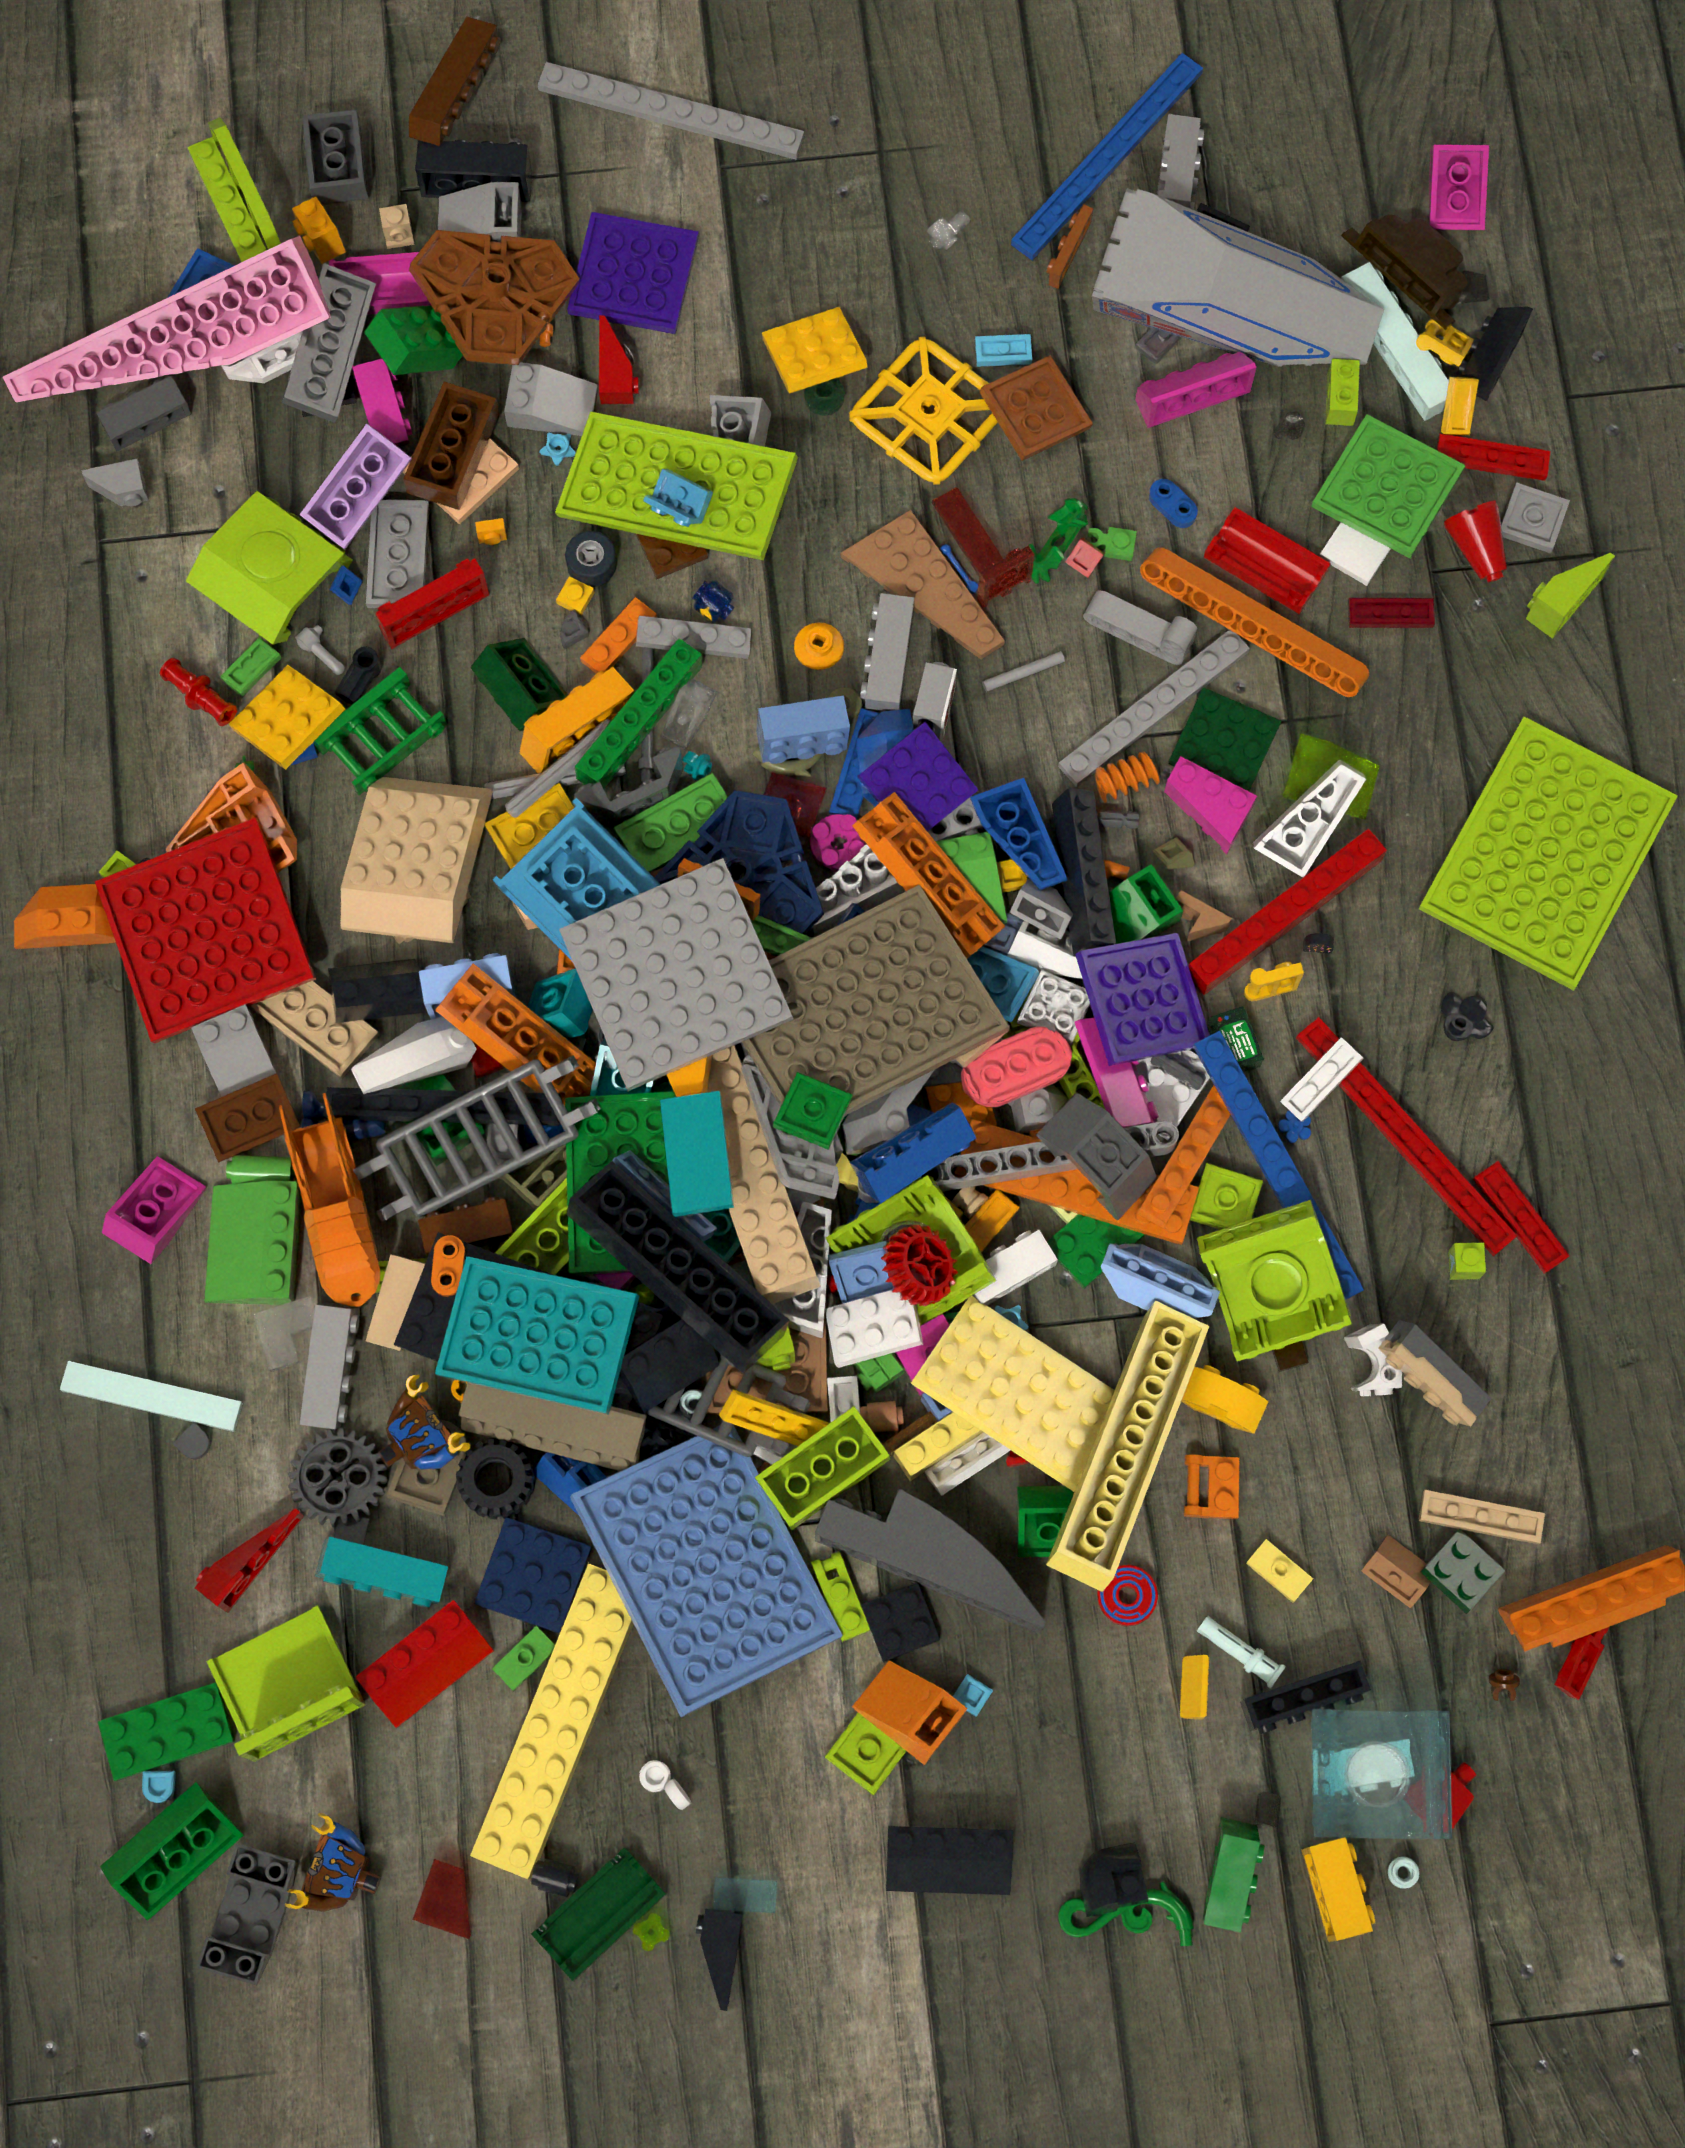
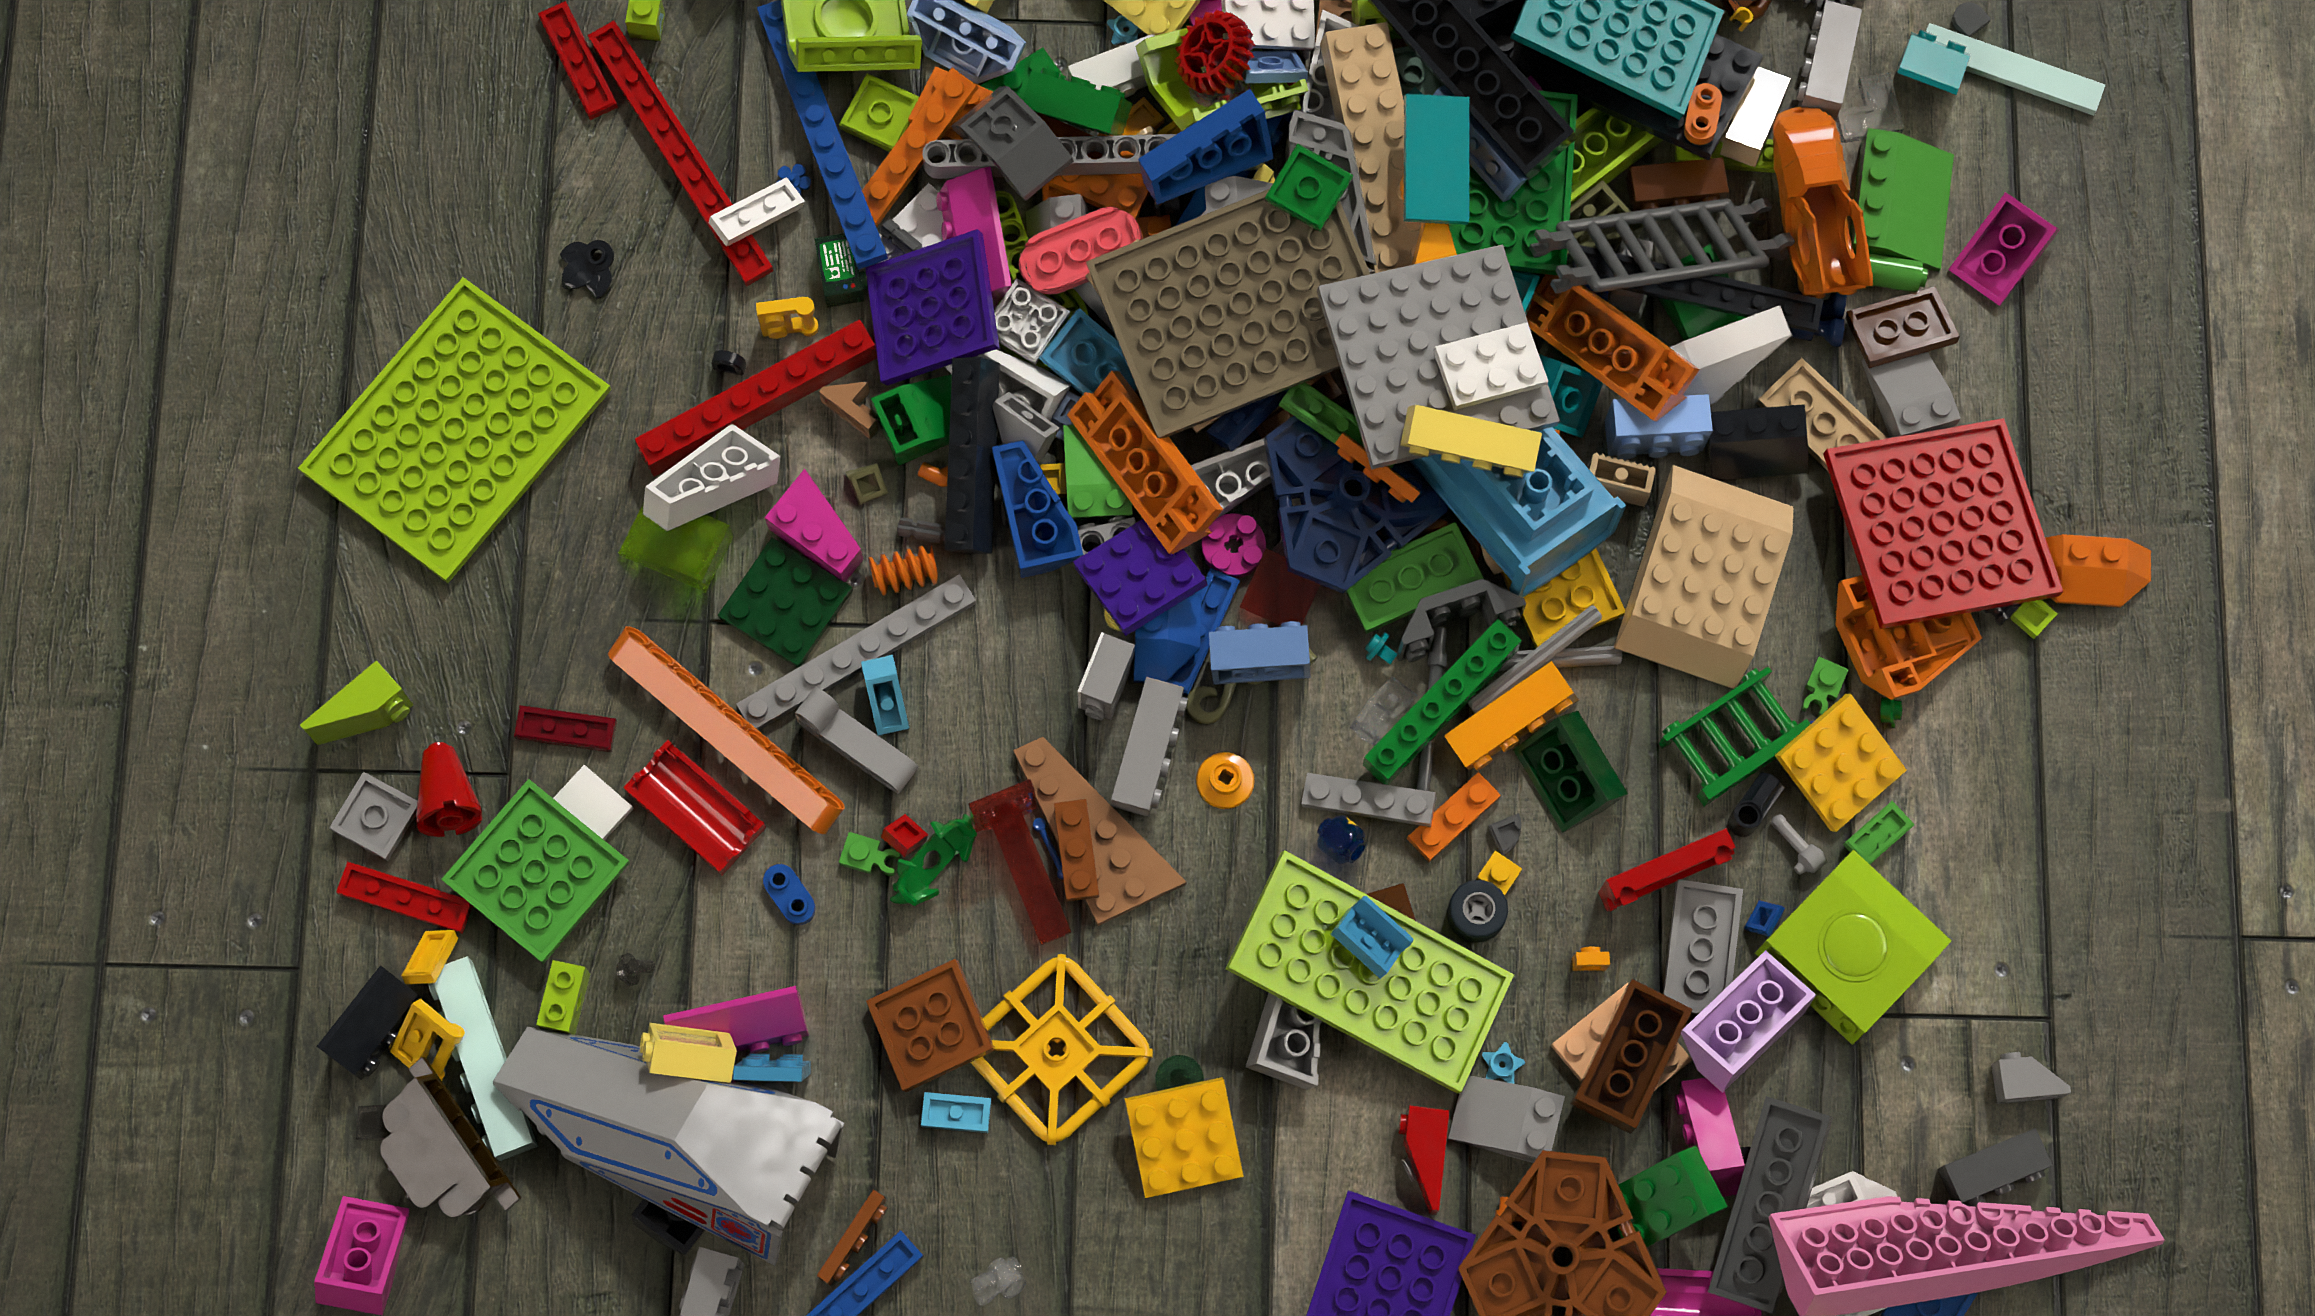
camera: 175 degrees left, 0 degrees up
red piece [159,658,237,726] -> none
light grey bar [982,651,1065,692] -> none
none -> light yellow window [640,1023,737,1083]
none -> dark azure plate [733,1053,811,1082]
none -> medium azure slope [861,655,909,736]
none -> green brick [1023,67,1132,136]
none -> dark orange plate [1054,799,1099,902]
none -> light yellow brick [1400,405,1542,478]
none -> white plate [1433,322,1548,410]
none -> tan brick [1588,452,1656,507]
none -> bright green plate [1801,657,1849,717]
none -> slope [1897,29,1970,95]

